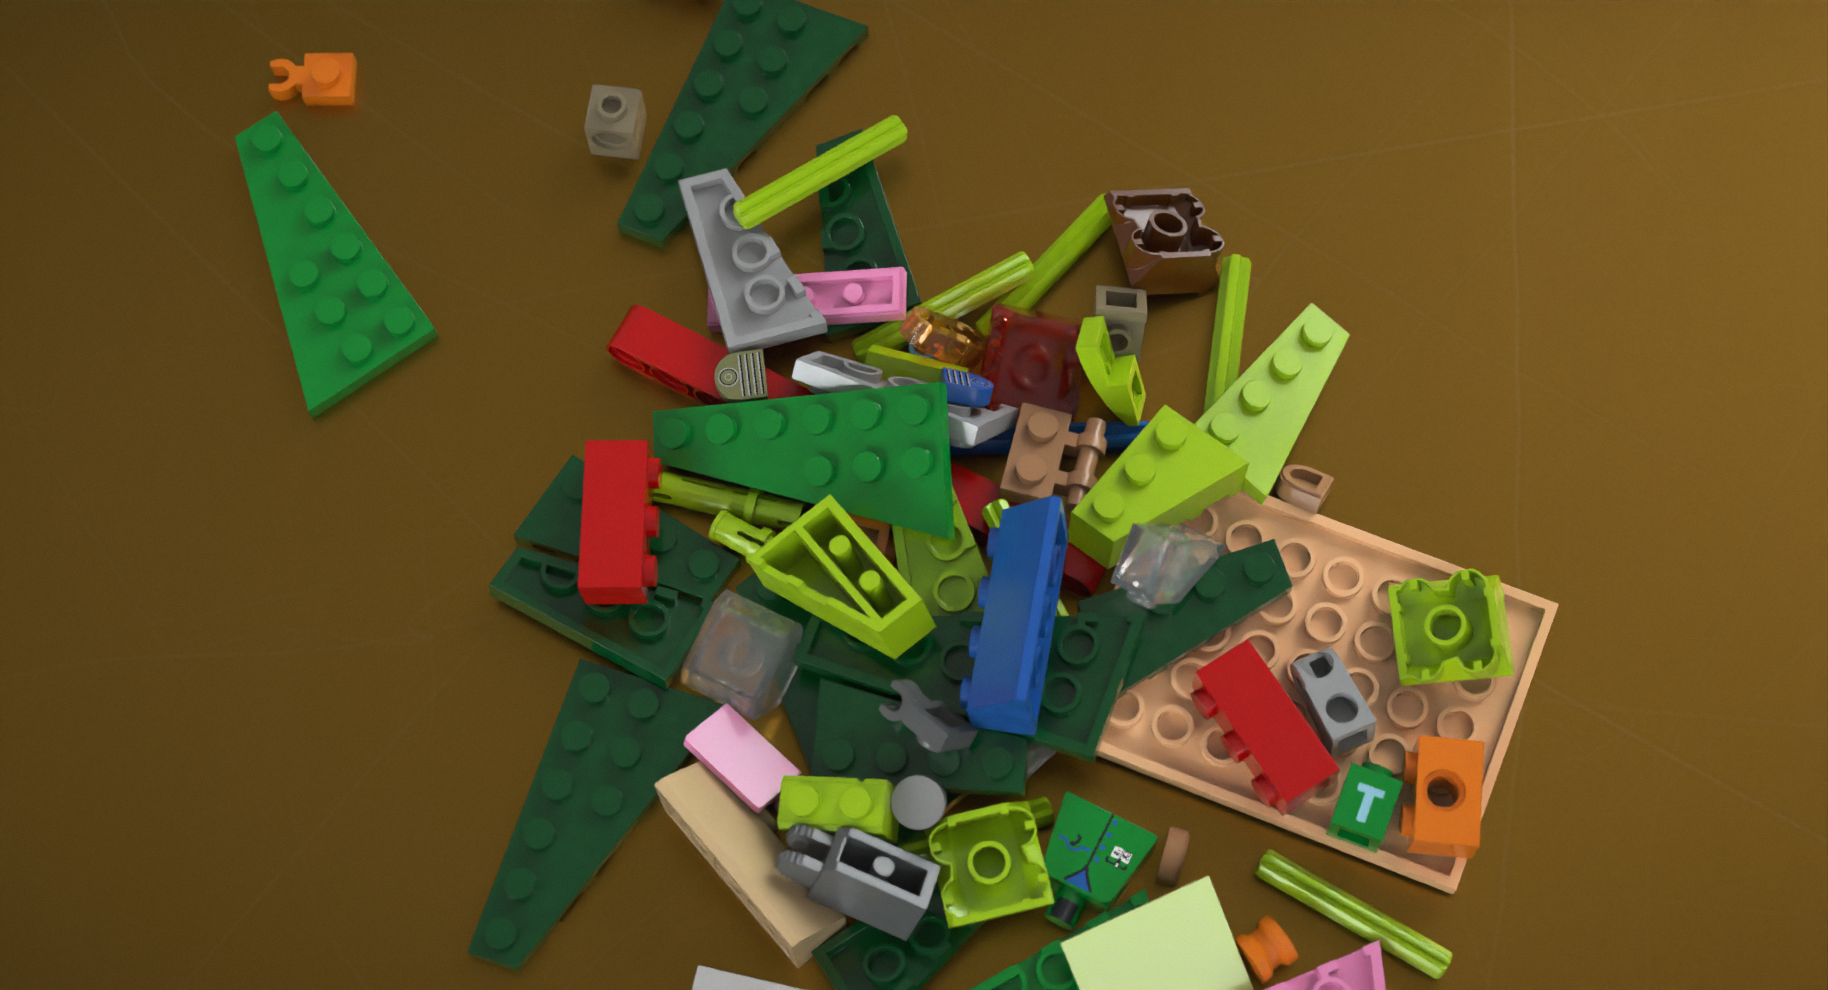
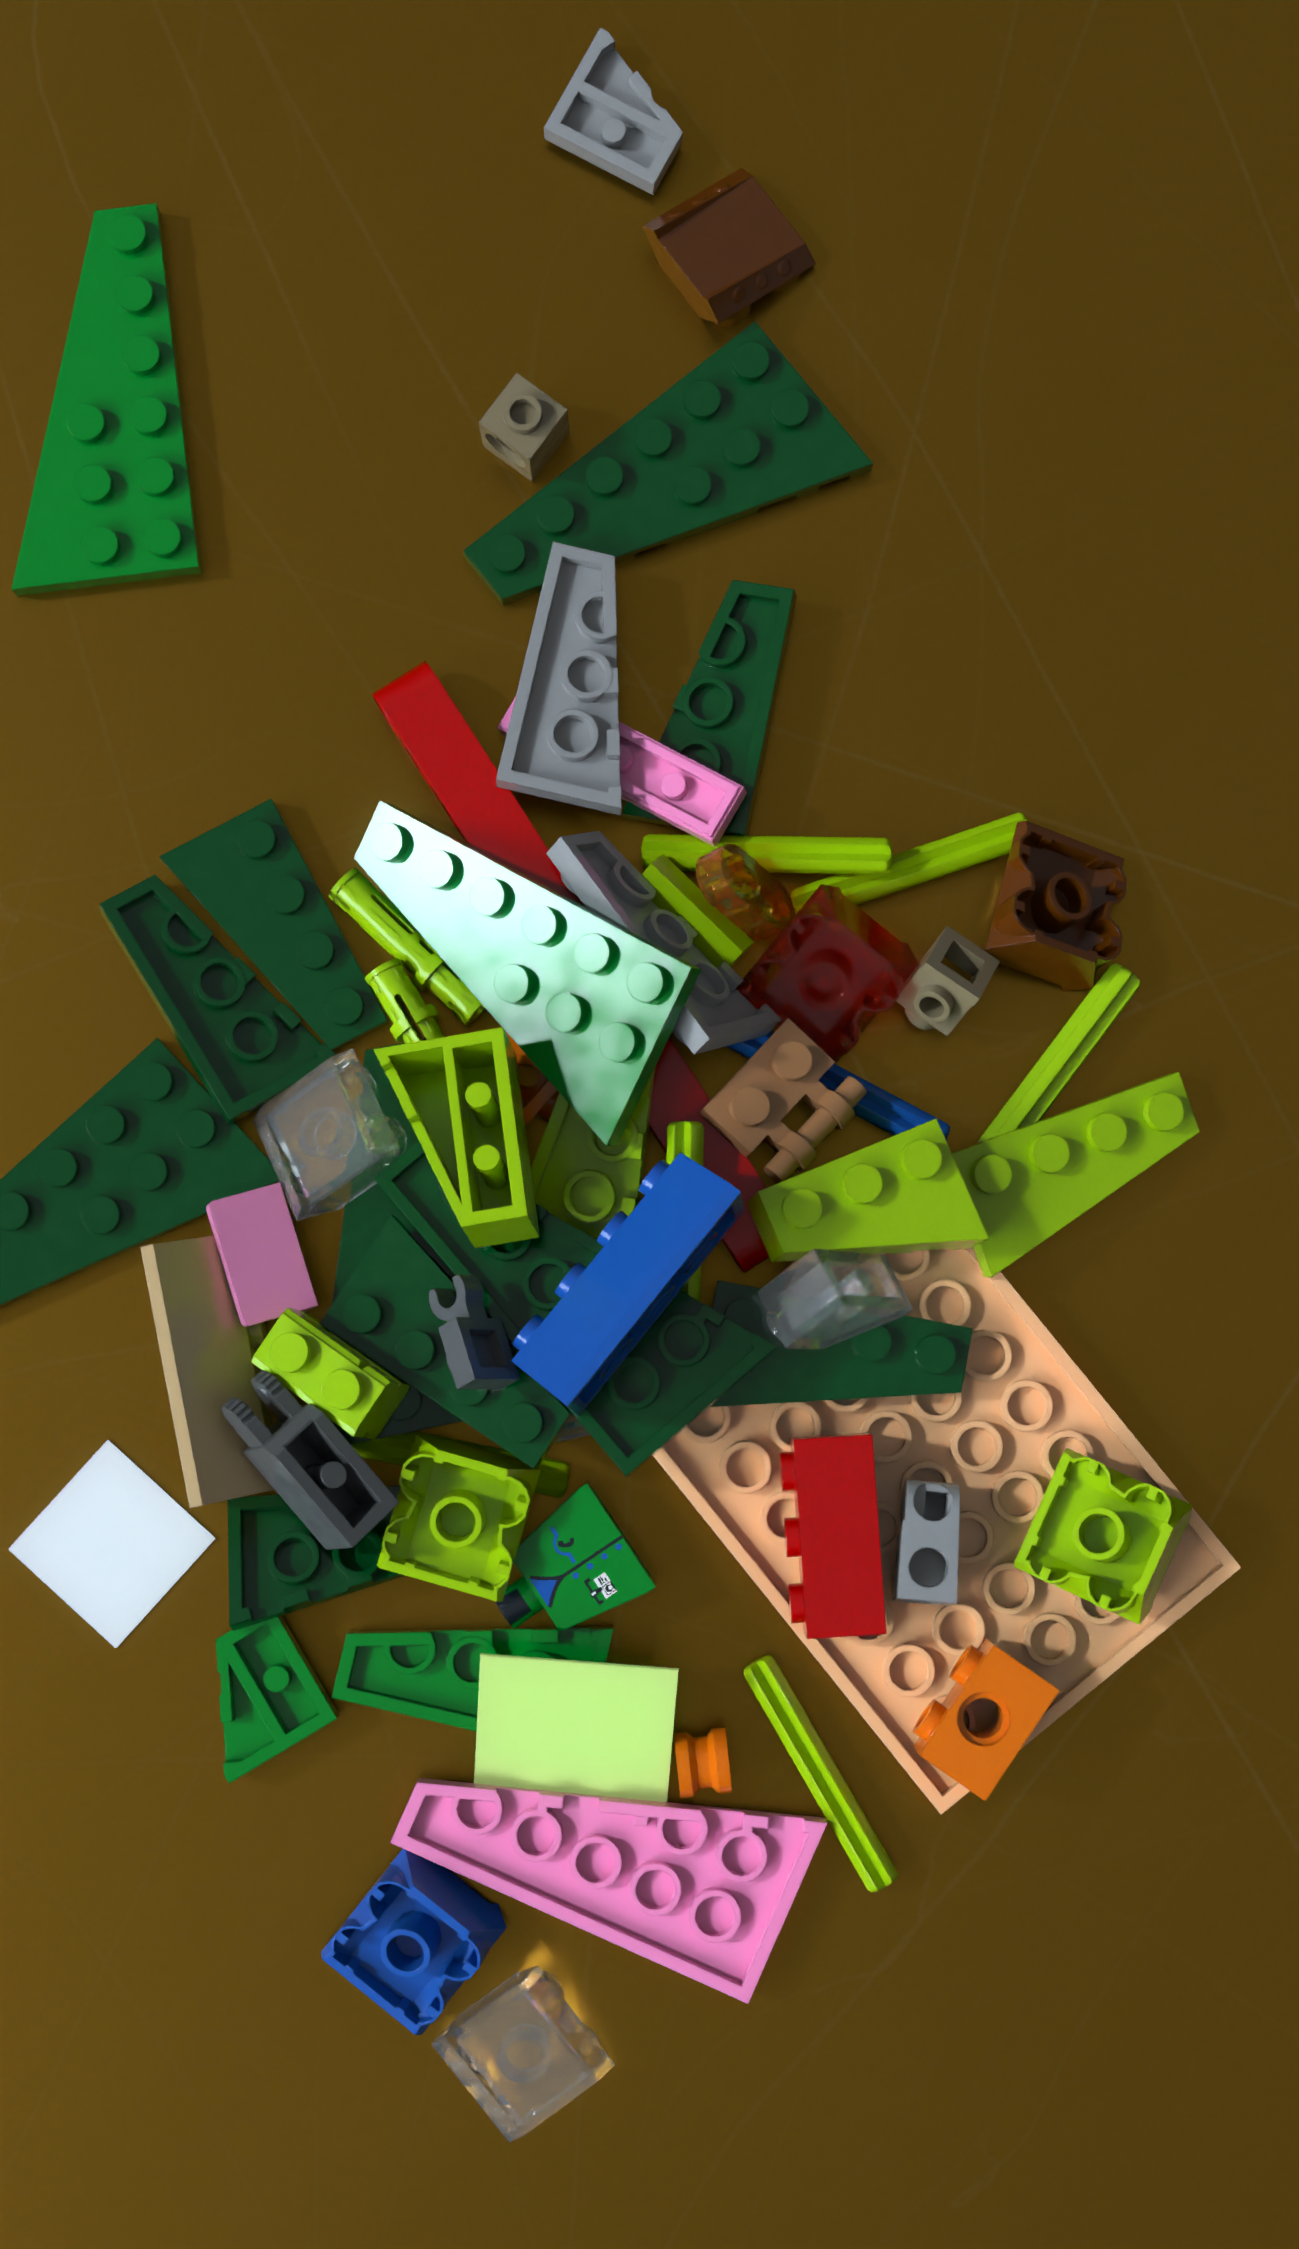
camera: 25 degrees right, 15 degrees up
orange plate [268,53,357,106] -> none
red brick [578,440,662,604] -> none
olive tile [714,349,769,403] -> none
lime axle [733,115,908,229] -> none
light grey tile [891,775,947,830] -> none
blue tile [939,367,994,408] -> none
lime slope [1075,316,1146,427] -> none
medium nougat tile [1155,826,1191,888] -> none
medium nougat tile [1274,464,1334,514] -> none
green brick [1326,762,1403,853] -> none

